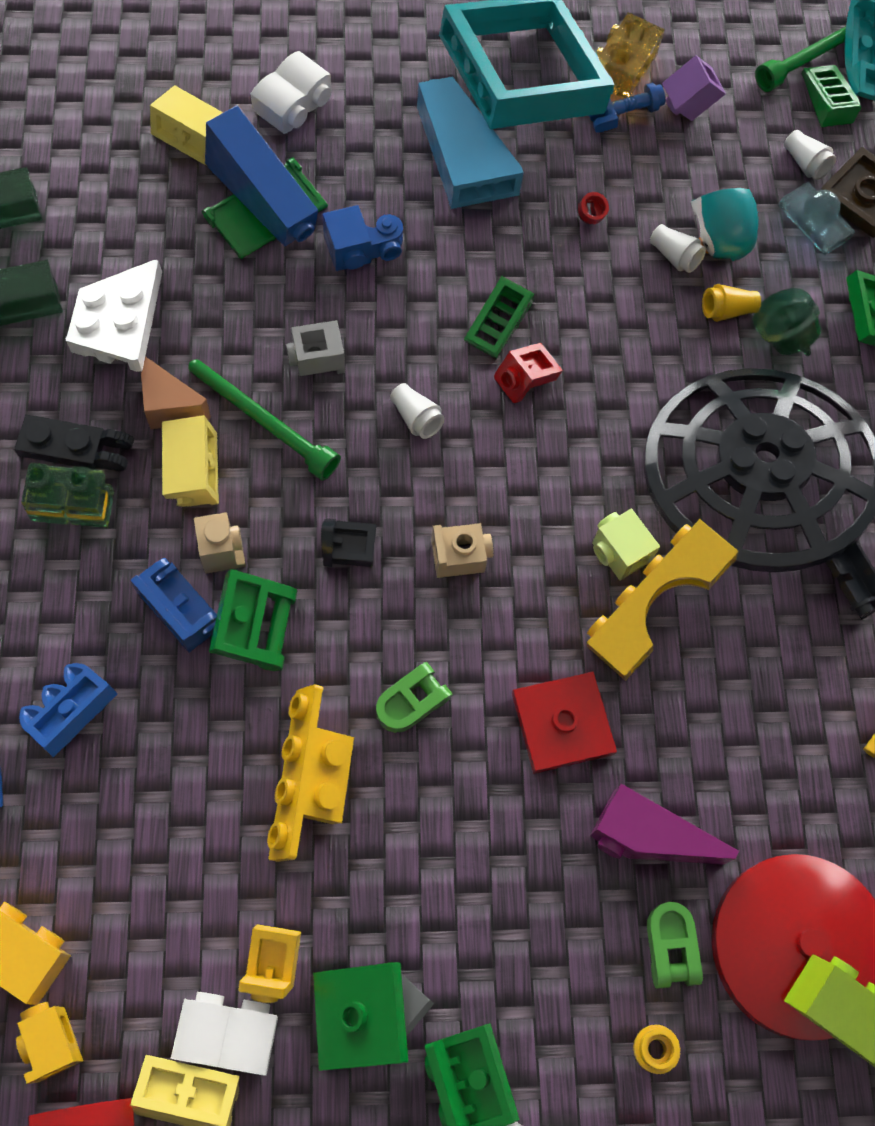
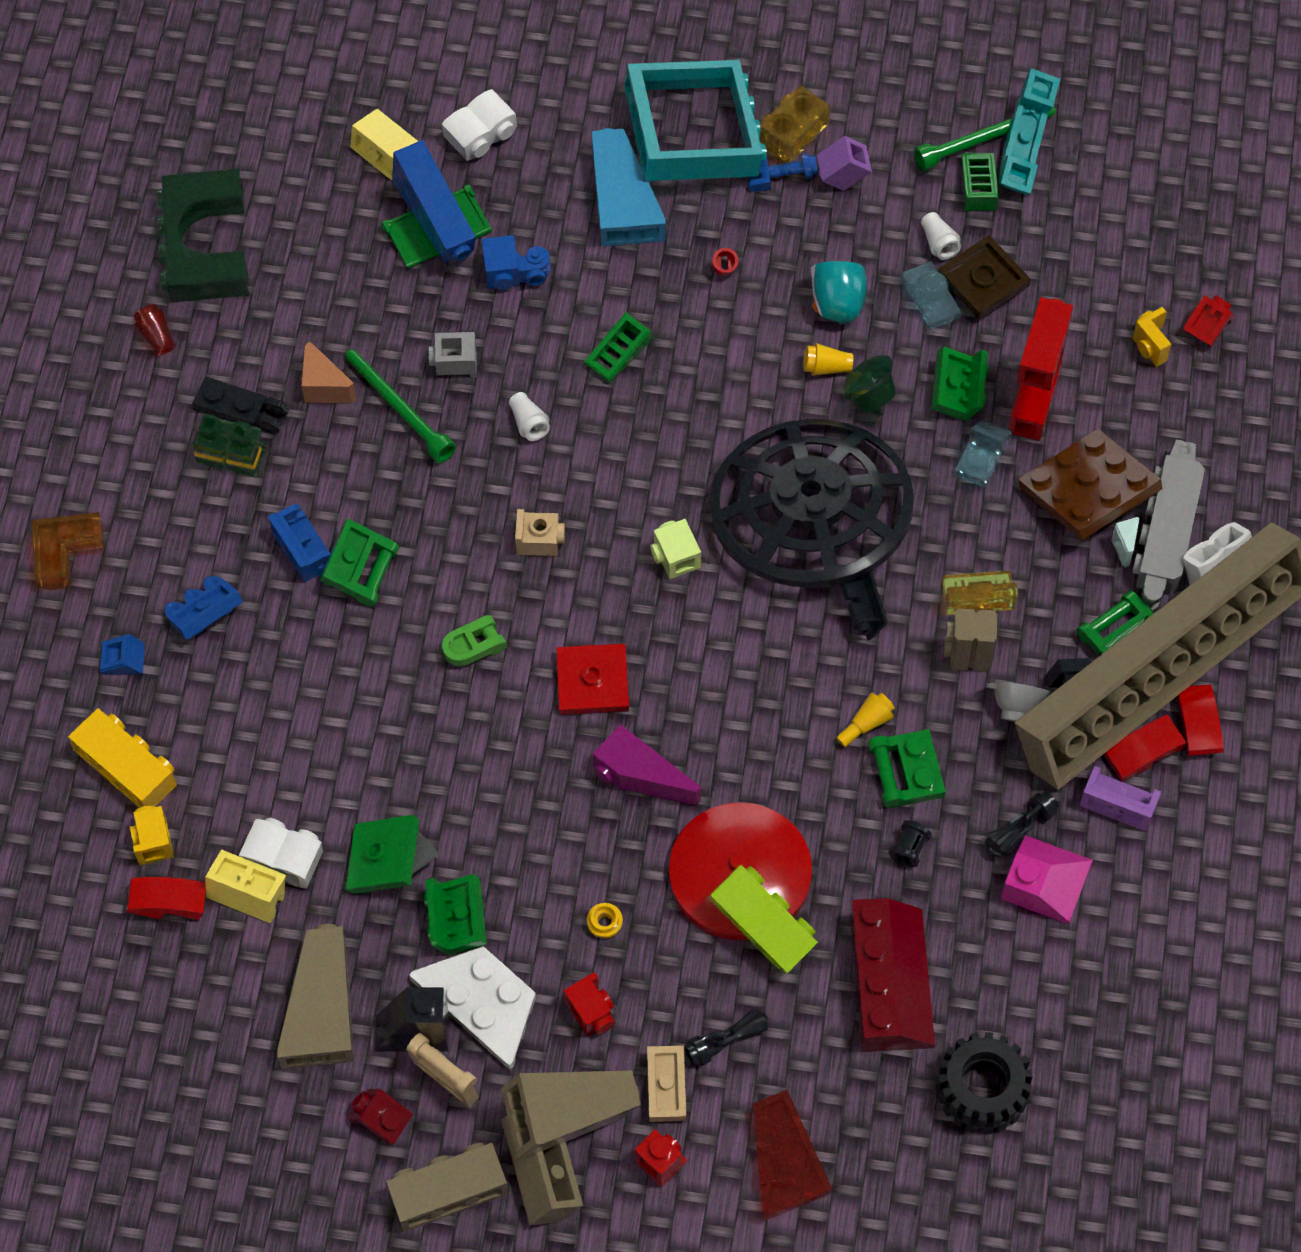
camera: 20 degrees right, 5 degrees down
white wing [66,260,162,372] -> none
light yellow hinge [162,415,219,507] -> none
tan brick [194,512,246,574] -> none
yellow bracket [238,924,301,1003] -> none
yellow bracket [267,684,354,862] -> none
black tile [321,518,376,567] -> none
red bracket [494,343,563,403] -> none
yellow arch [587,519,739,681] -> none
bright green plate [647,902,703,989] -> none
white cone [650,224,706,273] -> none

